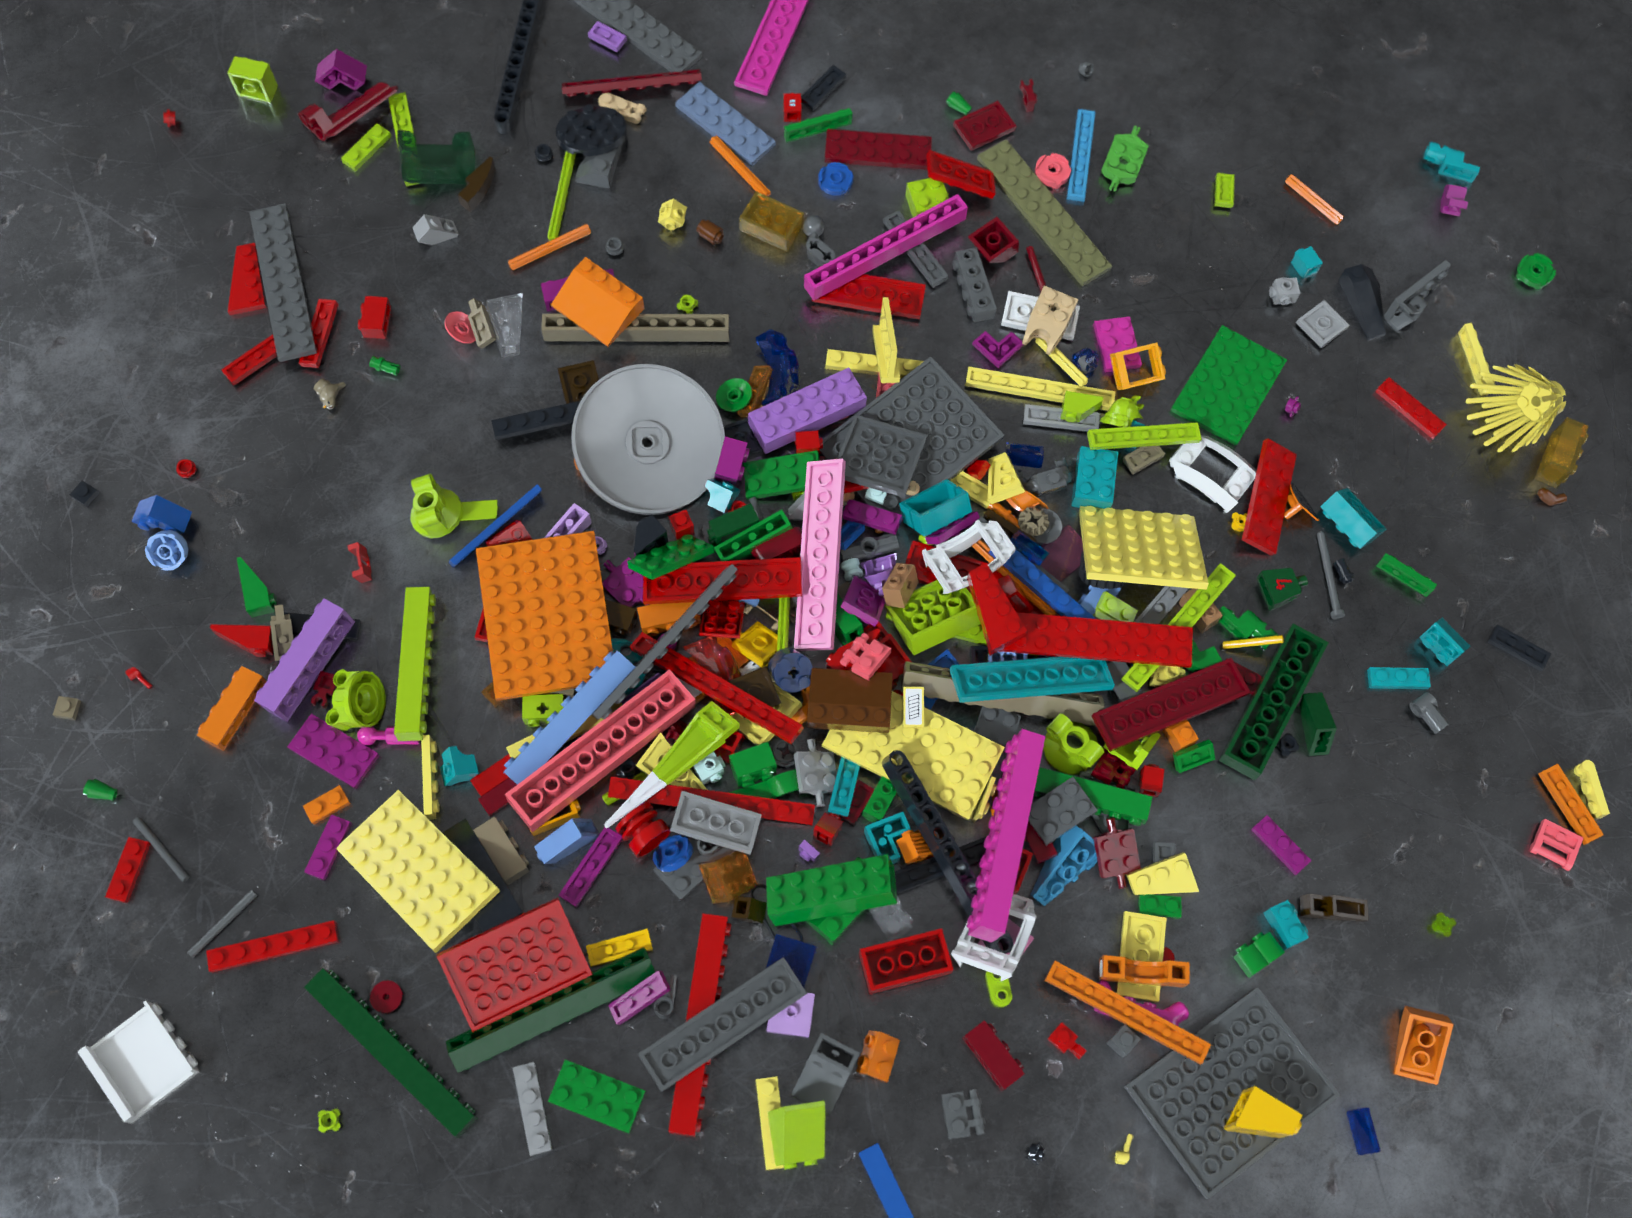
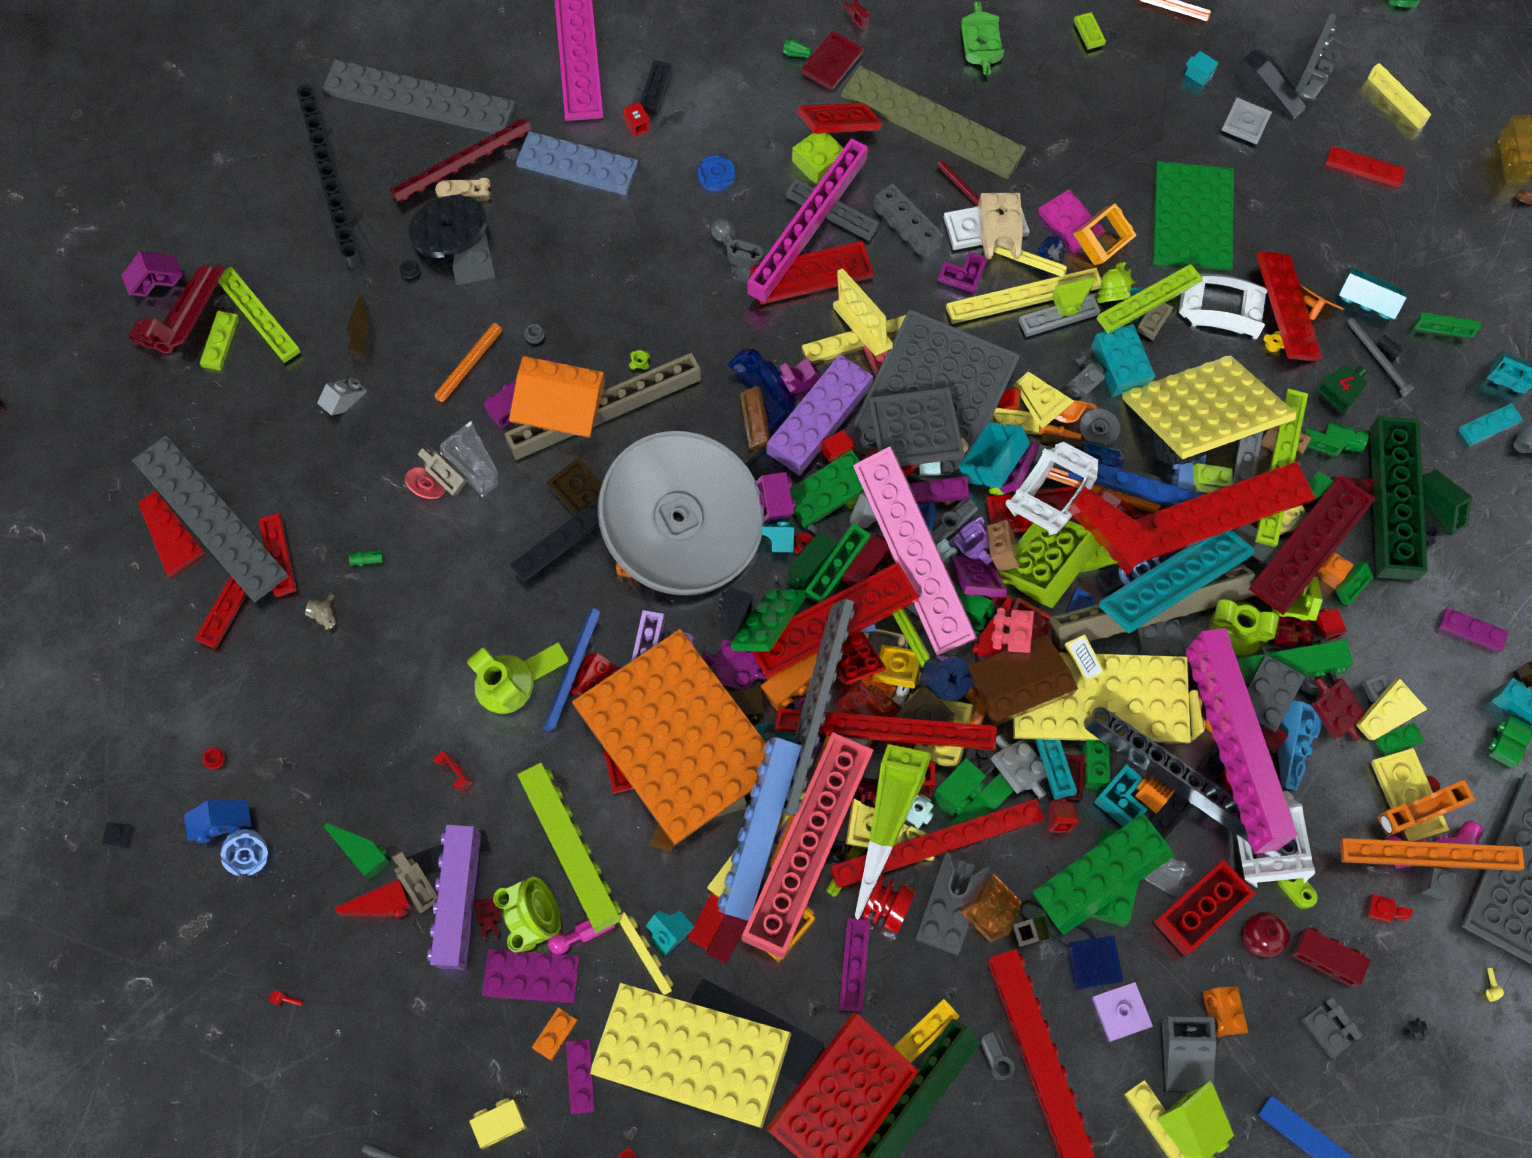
camera: 25 degrees left, 0 degrees up
dark tan plate [53,696,81,720] -> none
green cone [83,778,118,801] -> none
orange brick [197,666,267,751] -> none
lime brick [227,56,278,103] -> none
red brick [358,296,391,339] -> none
clear green windscreen [397,130,475,184] -> none
dark tan brick [473,816,529,885] -> none
lime brick [522,694,565,727] -> none
medium blue slope [534,818,600,864] -> none
lime axle [547,151,576,241] -> none
medium lavender plate [588,21,627,52] -> none
magenta plate [608,970,671,1025] -> none
dark grey plate [638,957,807,1092] -> none
blue tile [653,835,693,872] -> none
light yellow brick [658,198,687,231] -> none
red brick [668,510,695,540] -> none
light grey plate [670,791,762,854] -> none
reddish brown brick [696,219,724,245] -> none
orange axle [710,136,771,200] -> none
green dish [716,378,752,412] -> none
clear yellow brick [739,191,804,252] -> none
green plate [784,108,853,143] -> none
medium lavender plate [799,840,820,863] -> none
dark red plate [825,129,932,170] -> none
dark red slope [968,217,1019,263] -> none
clear blue slope [1005,442,1044,468] -> none
dark tan gear [1018,506,1049,536] -> none
clear pink piece [1030,525,1083,582] -> none
coral plate [1035,153,1071,189] -> none
dark azure tile [1067,109,1096,202] -> none
yellow bar [1222,635,1284,649] -> none
light grey brick [1269,277,1300,305] -> none
magenta plate [1285,396,1301,418] -> none
light yellow plant [1466,364,1566,452] -> none
none -> light yellow brick [470,1098,527,1149]
none -> magenta brick [780,358,822,393]
none -> dark red cylinder [1242,912,1290,958]

